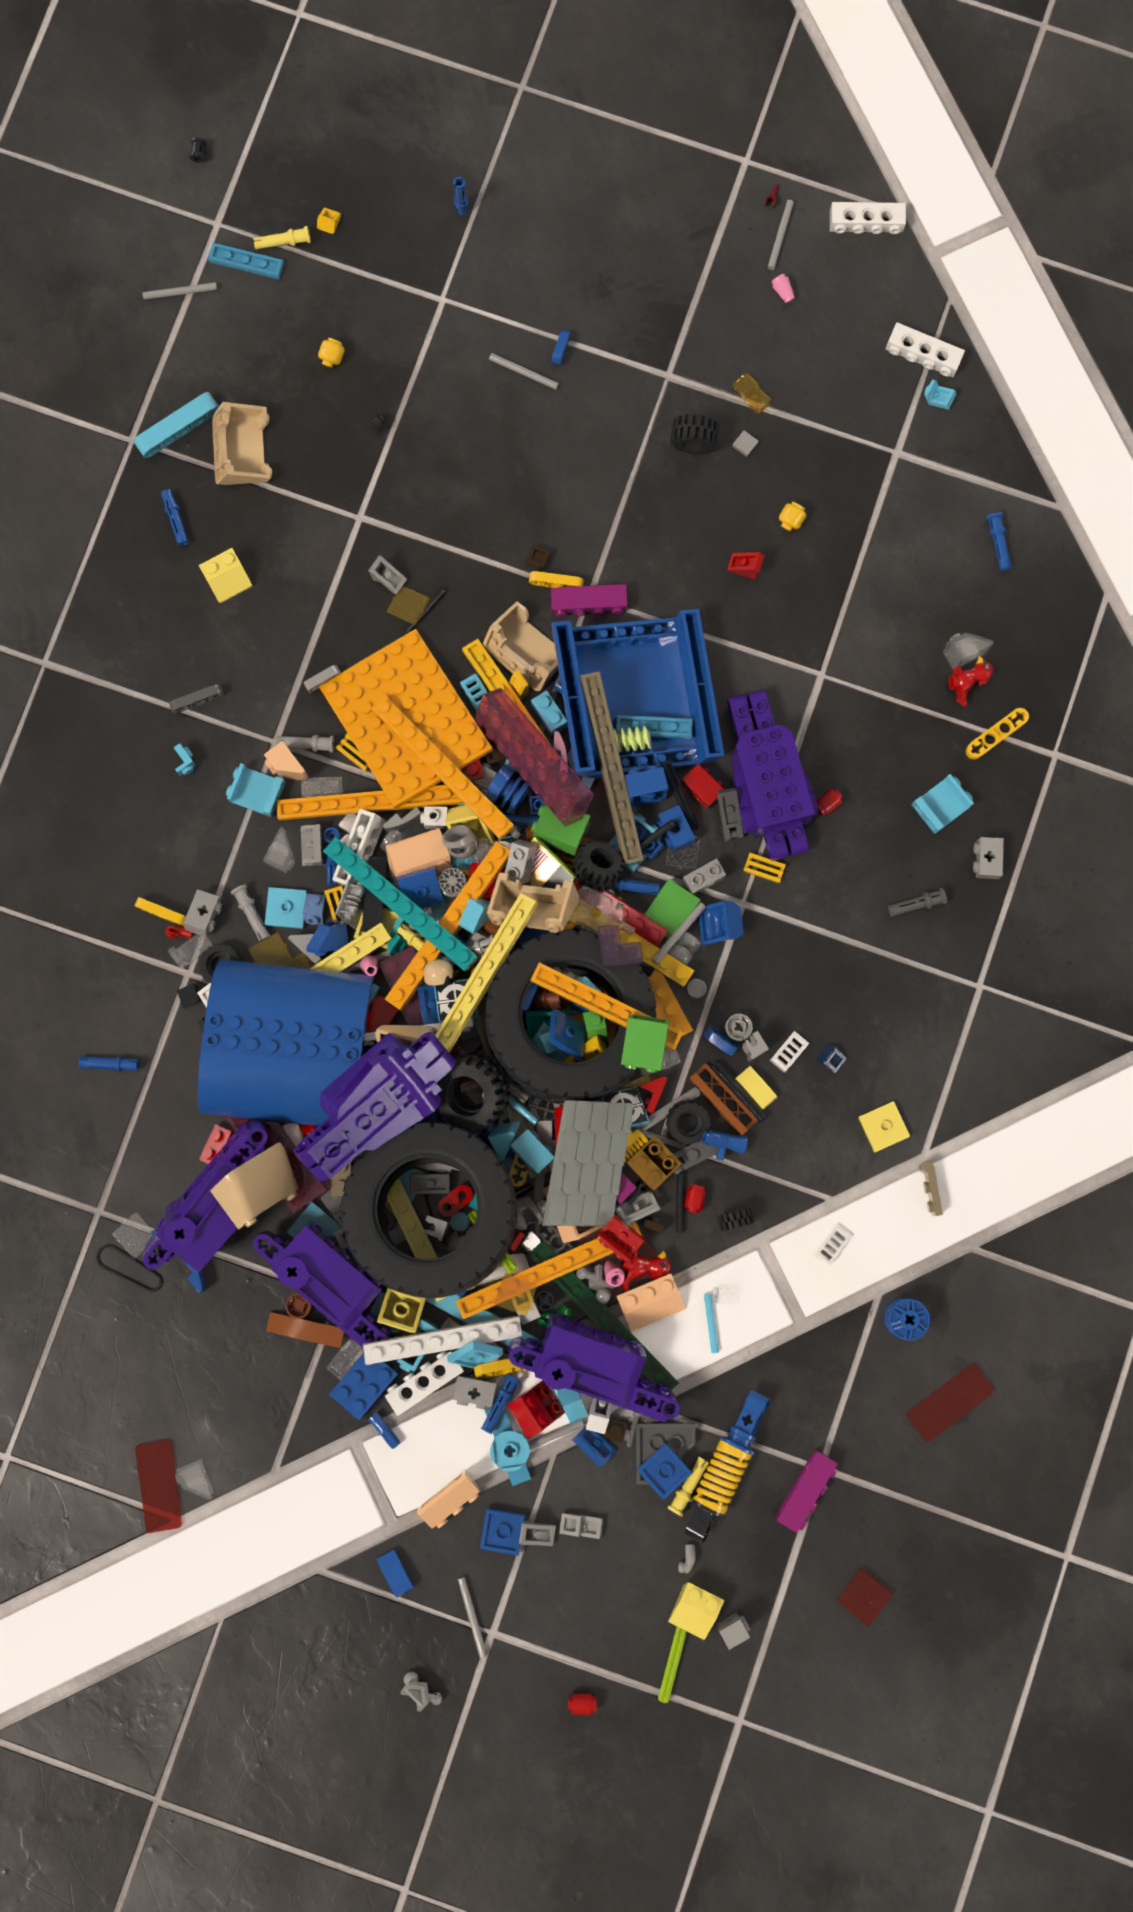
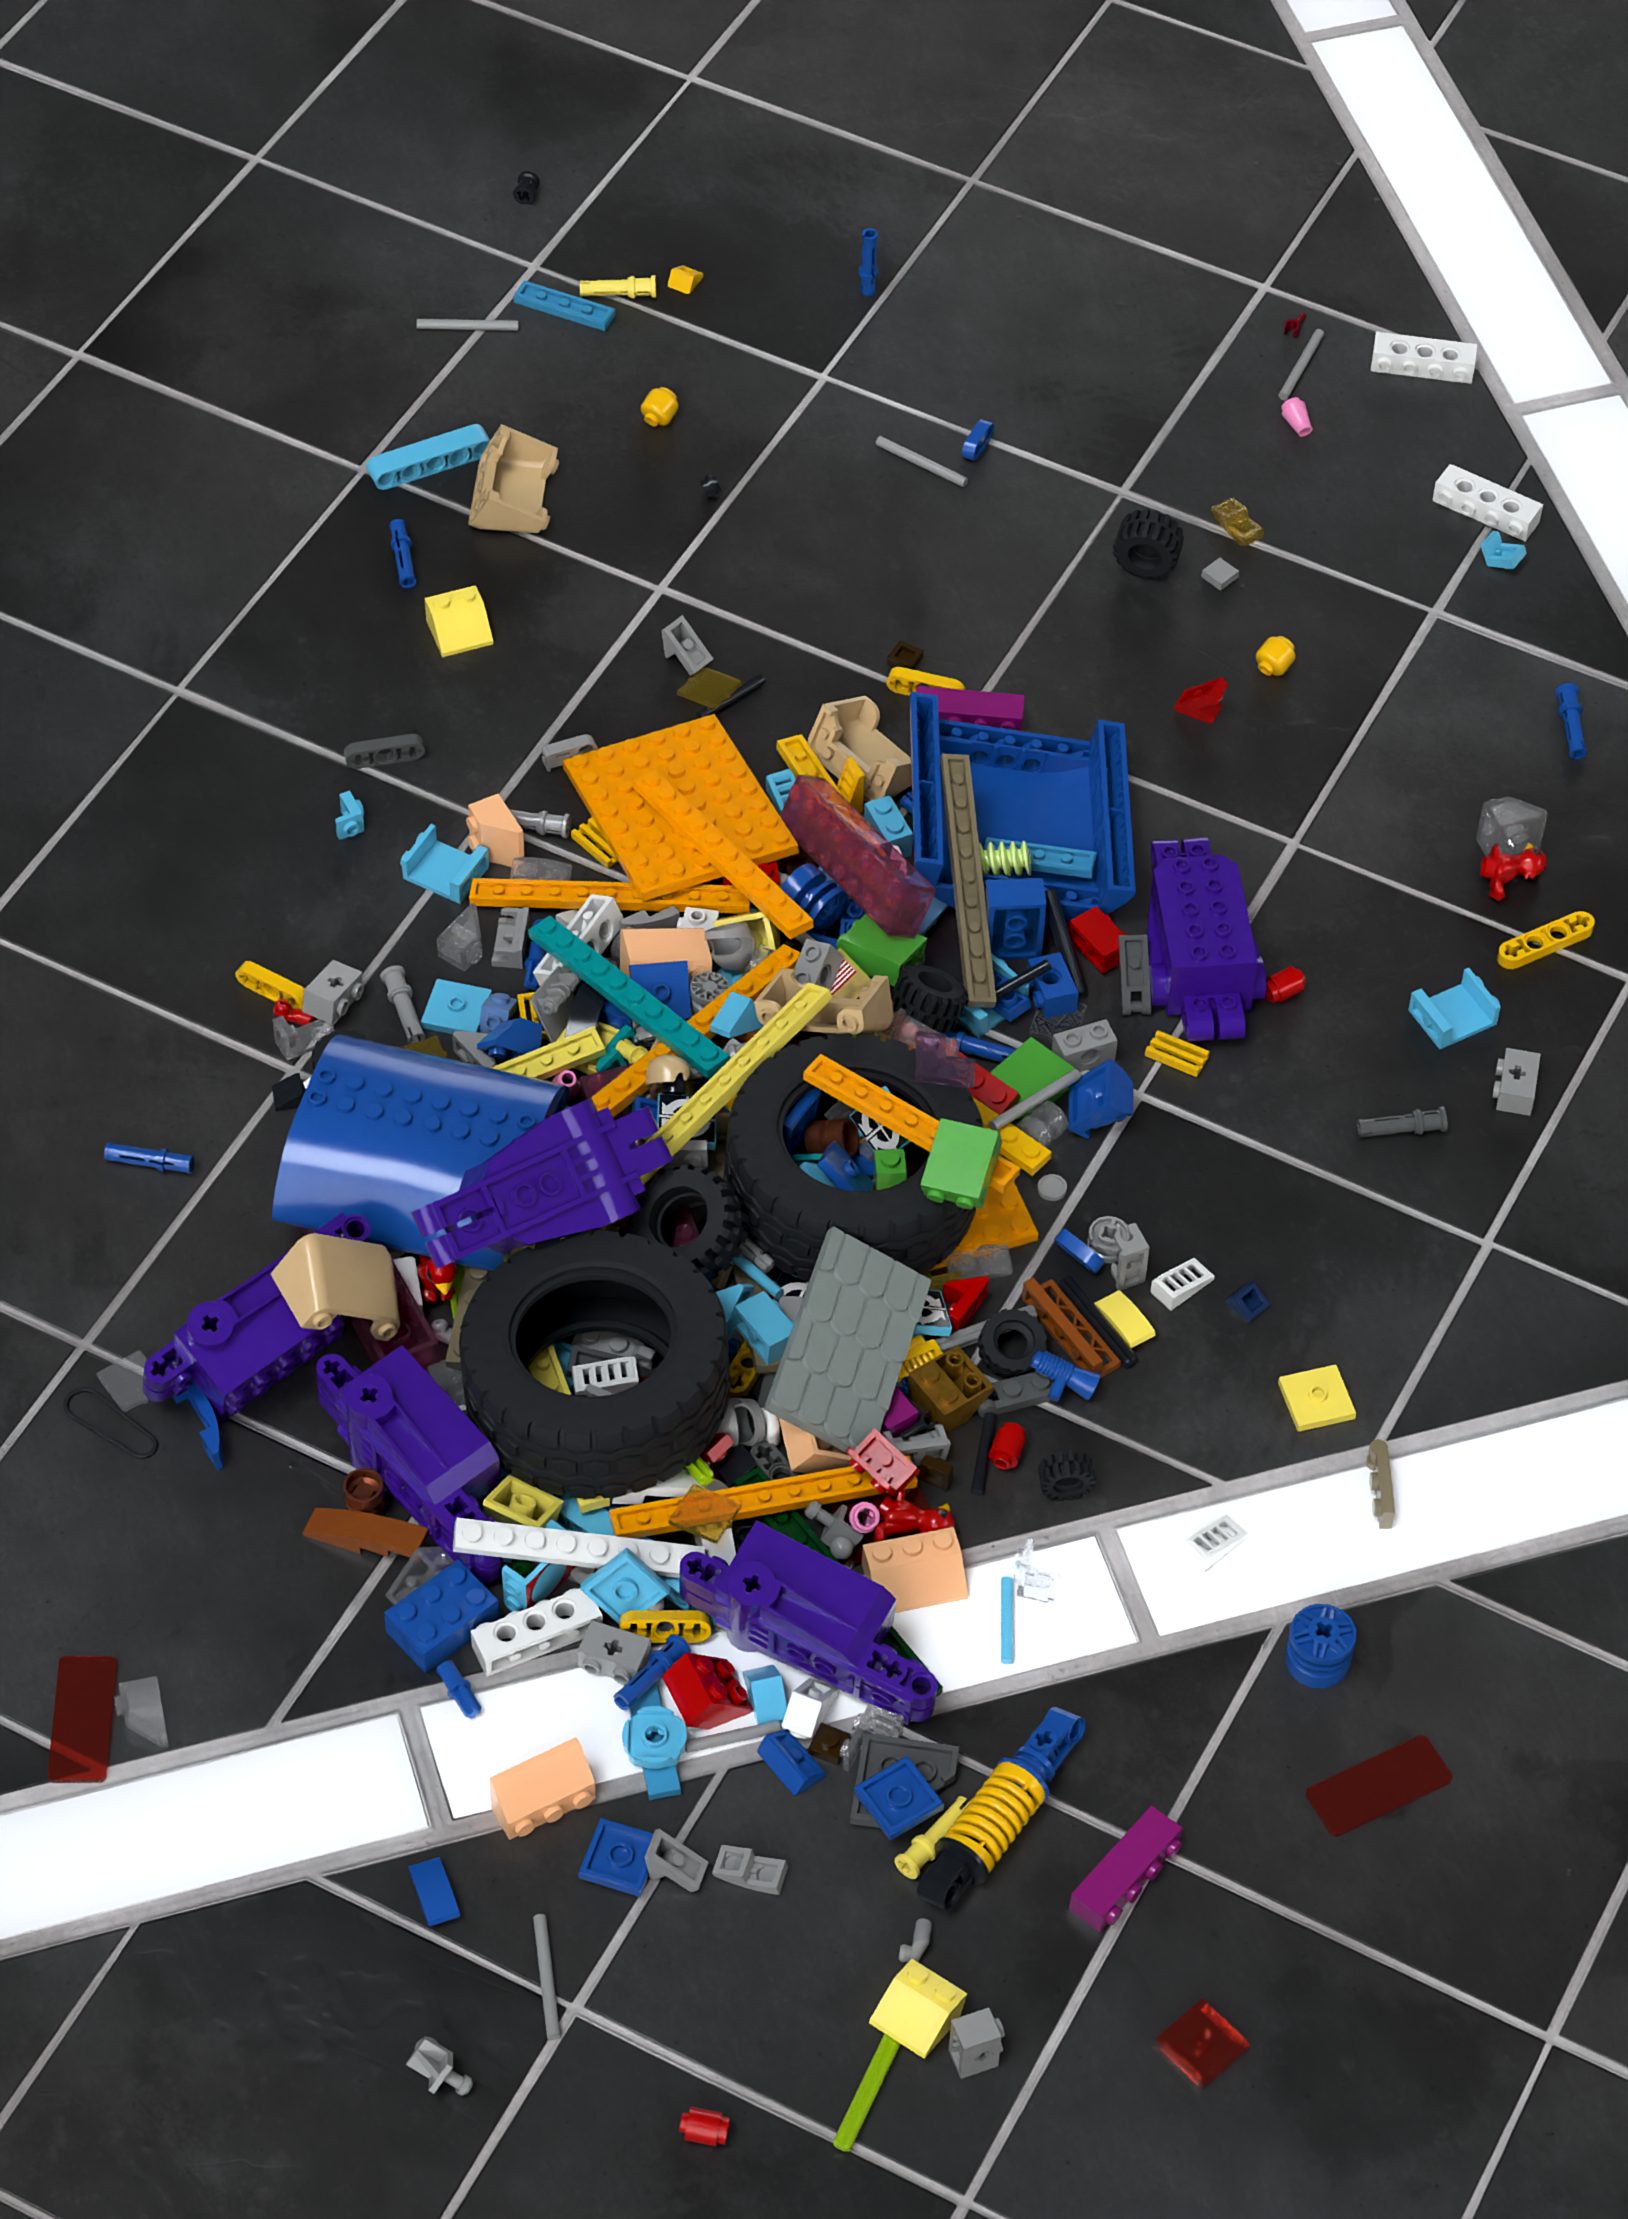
camera: 10 degrees right, 30 degrees down
none -> white slope [572,1357,639,1395]

